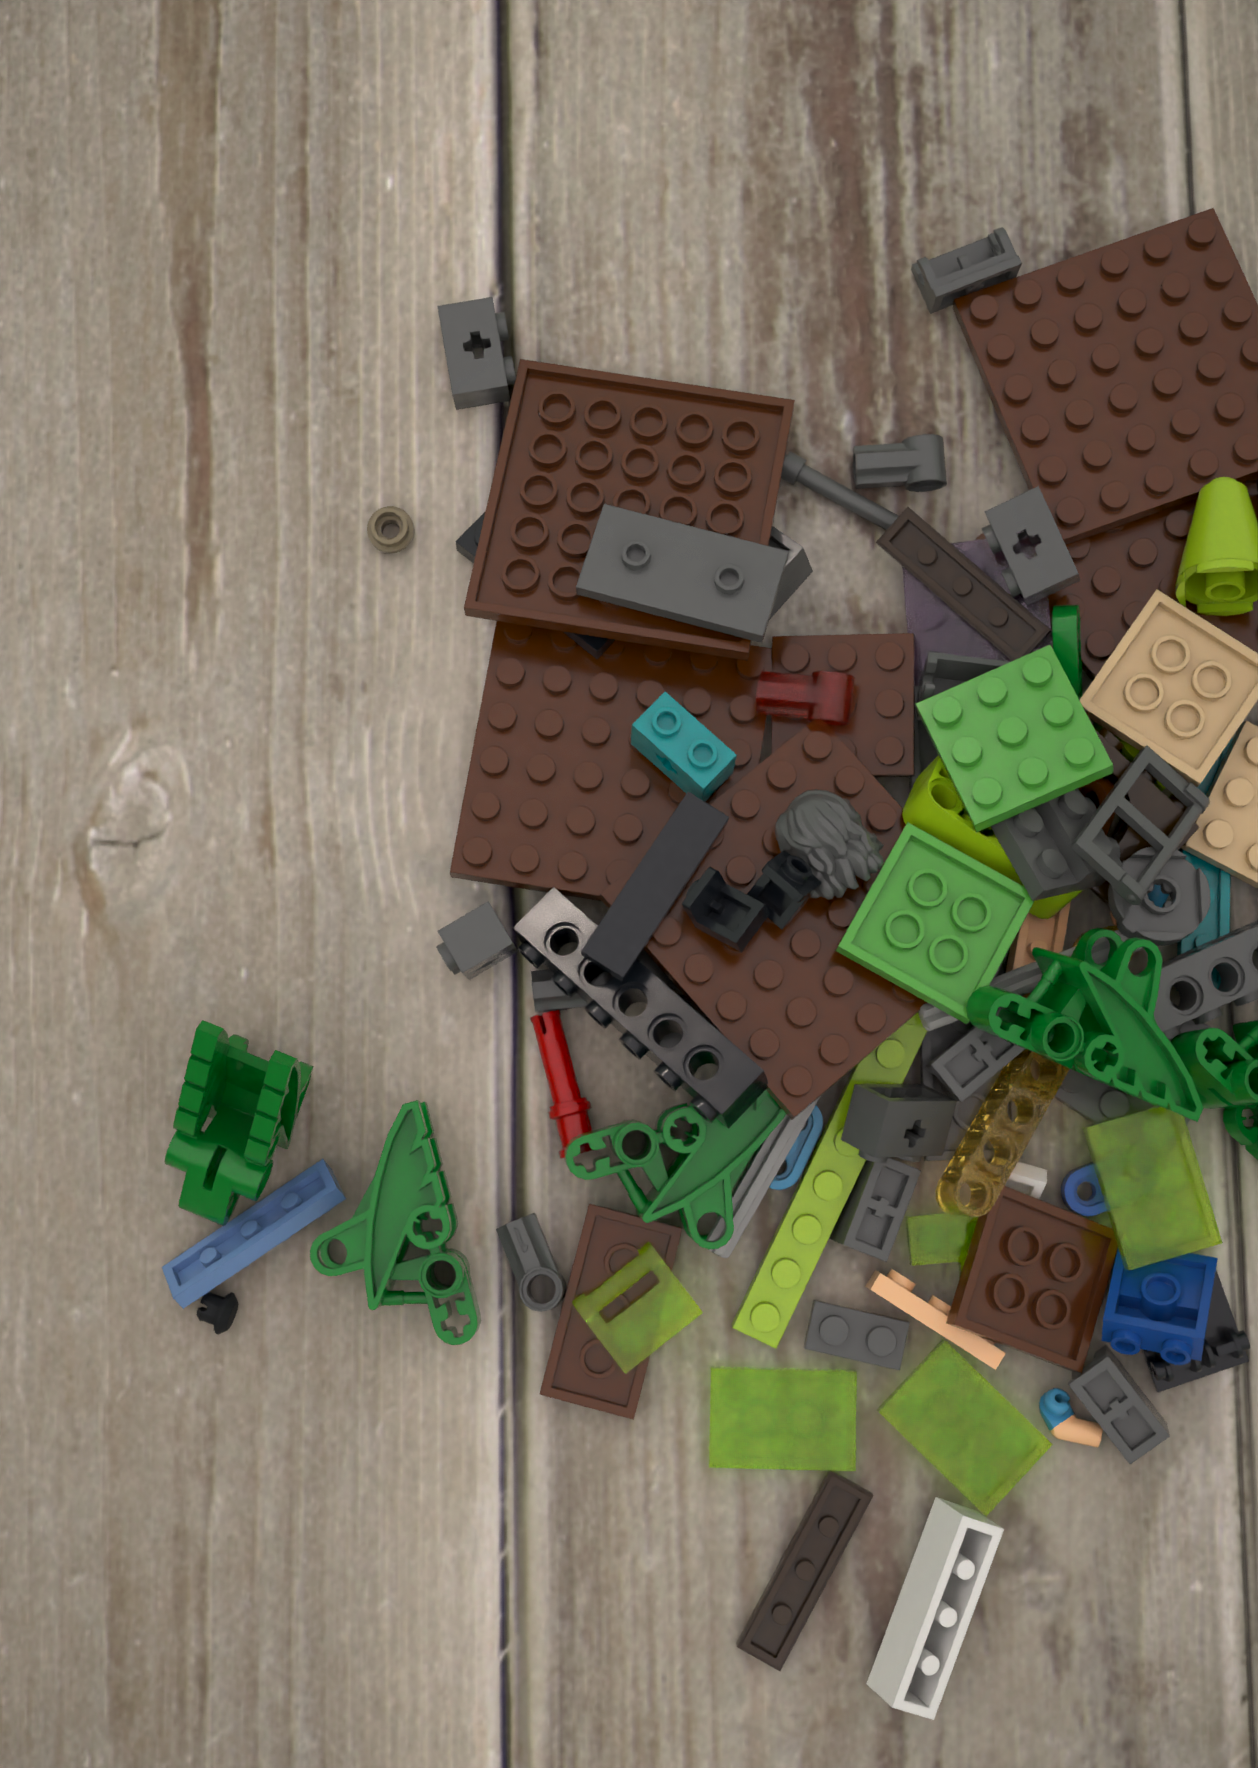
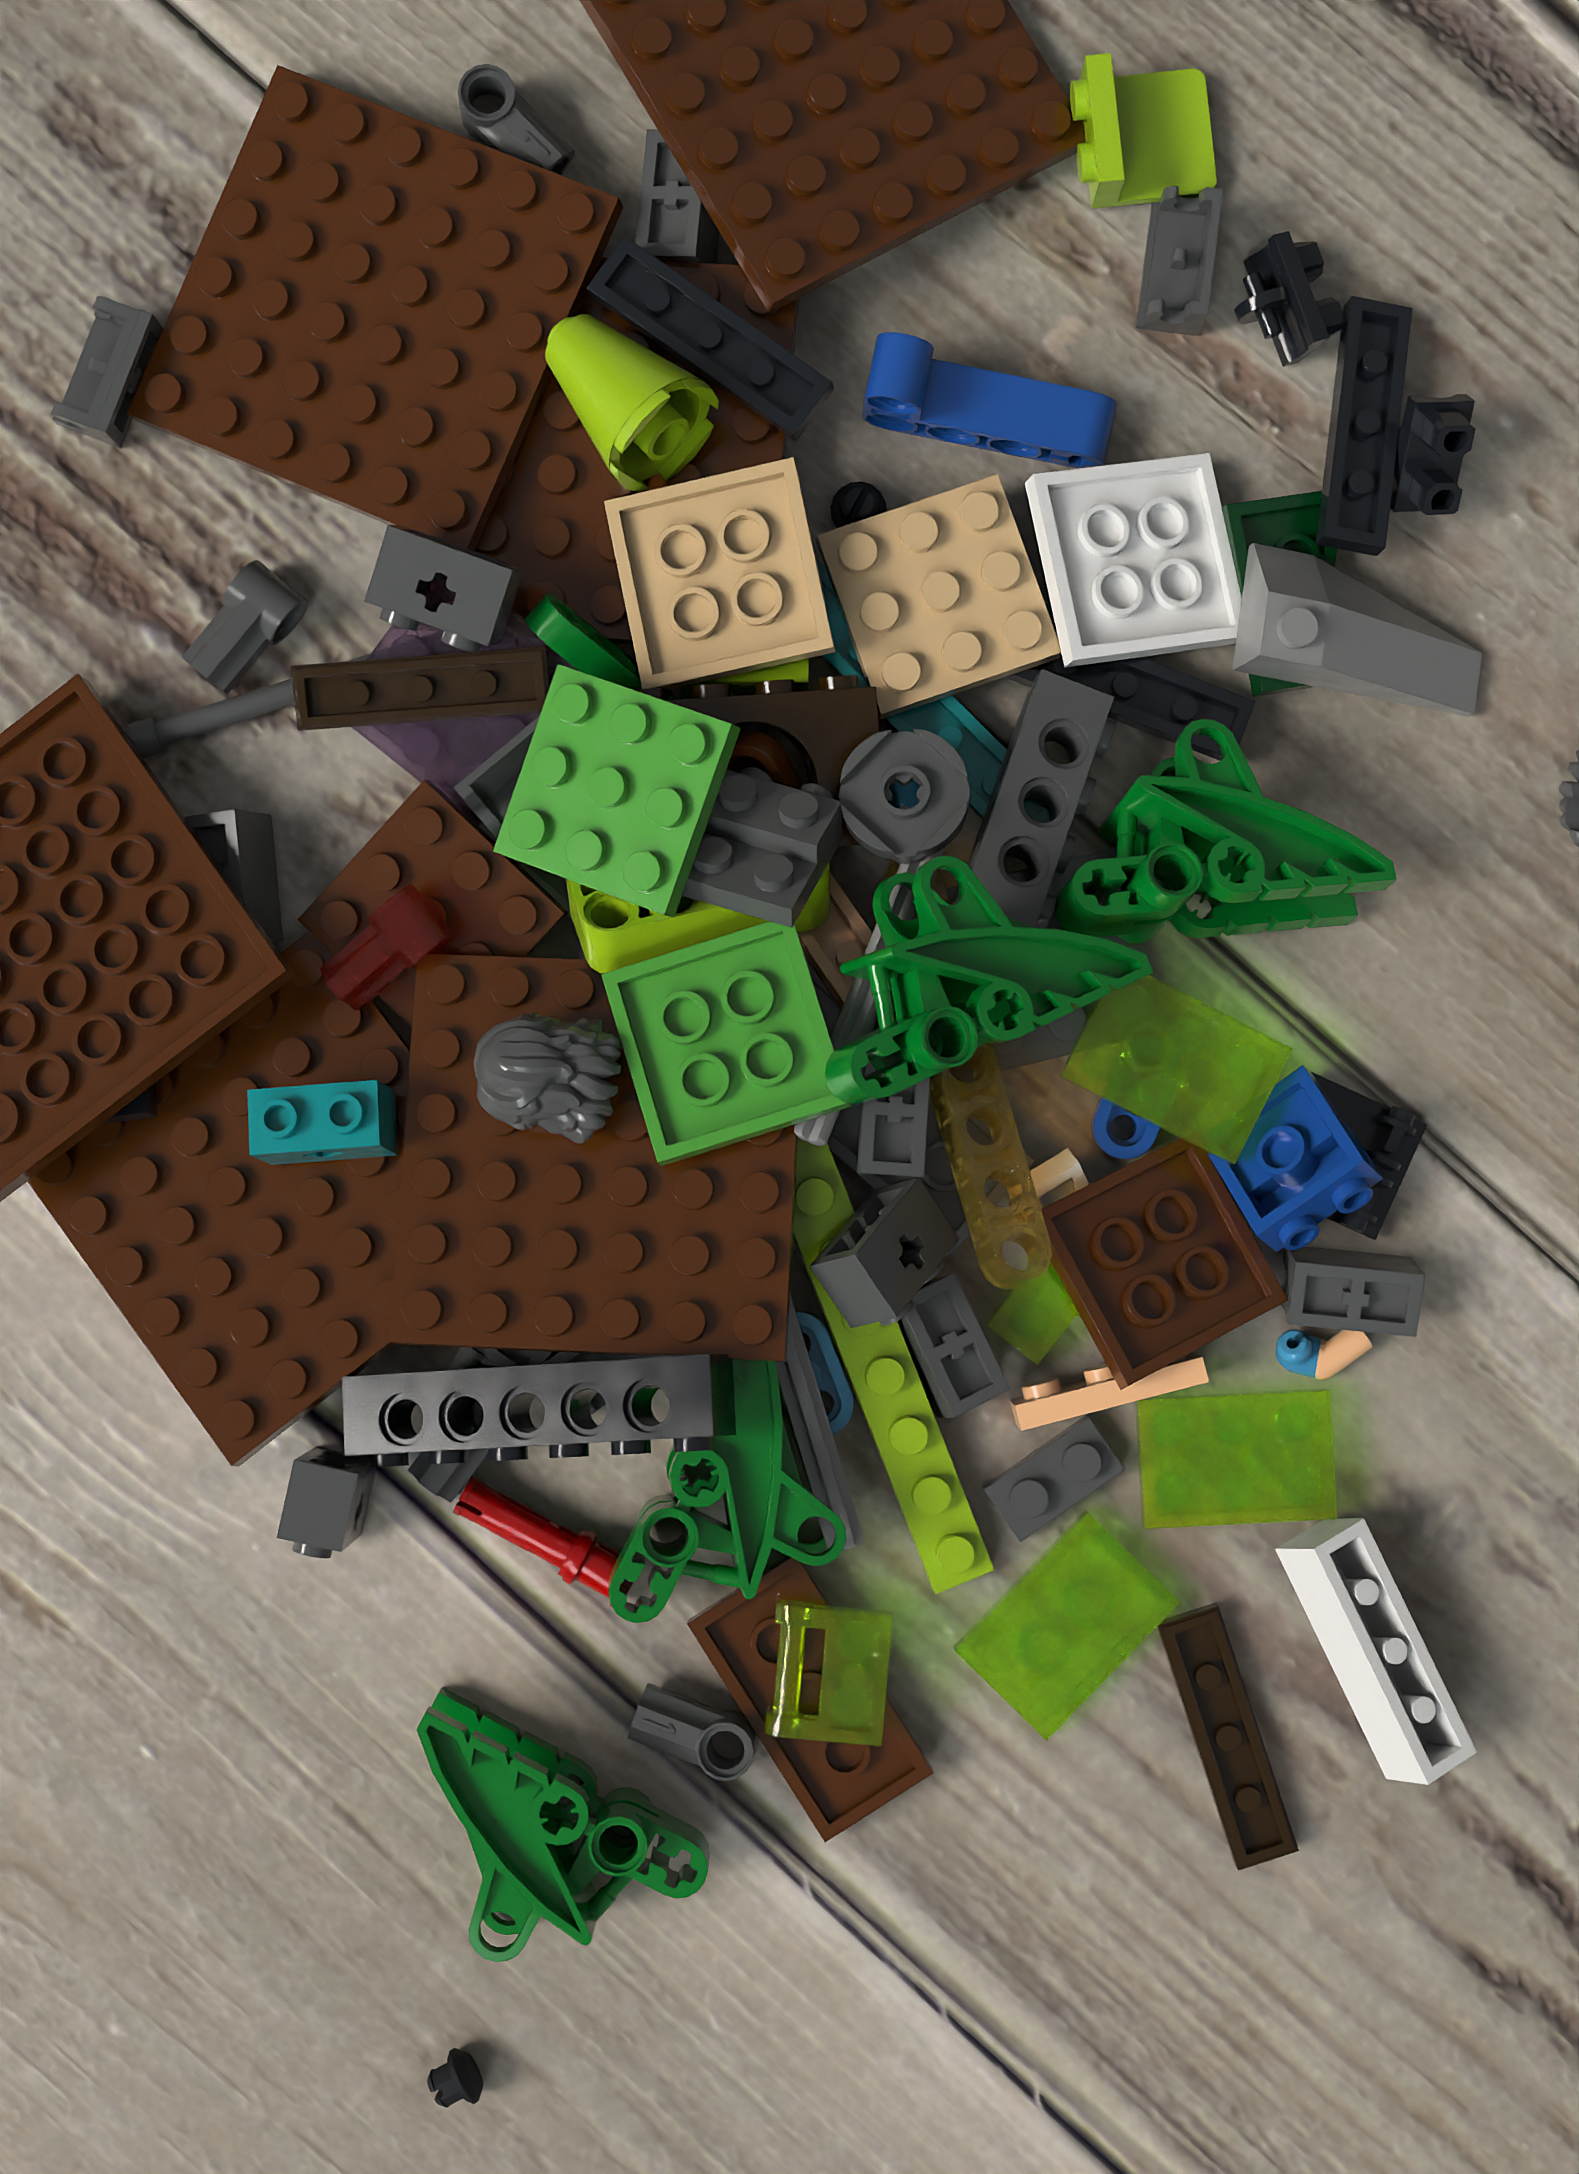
camera: 45 degrees left, 5 degrees up
medium blue plate [162,1159,346,1309] -> none
green piece [164,1020,314,1226] -> none
dark grey plate [576,504,789,643] -> none
black tile [581,791,729,981] -> none
black bracket [682,867,770,953] -> none
black bracket [747,850,822,930] -> none
dark grey window [1070,745,1210,905] -> none

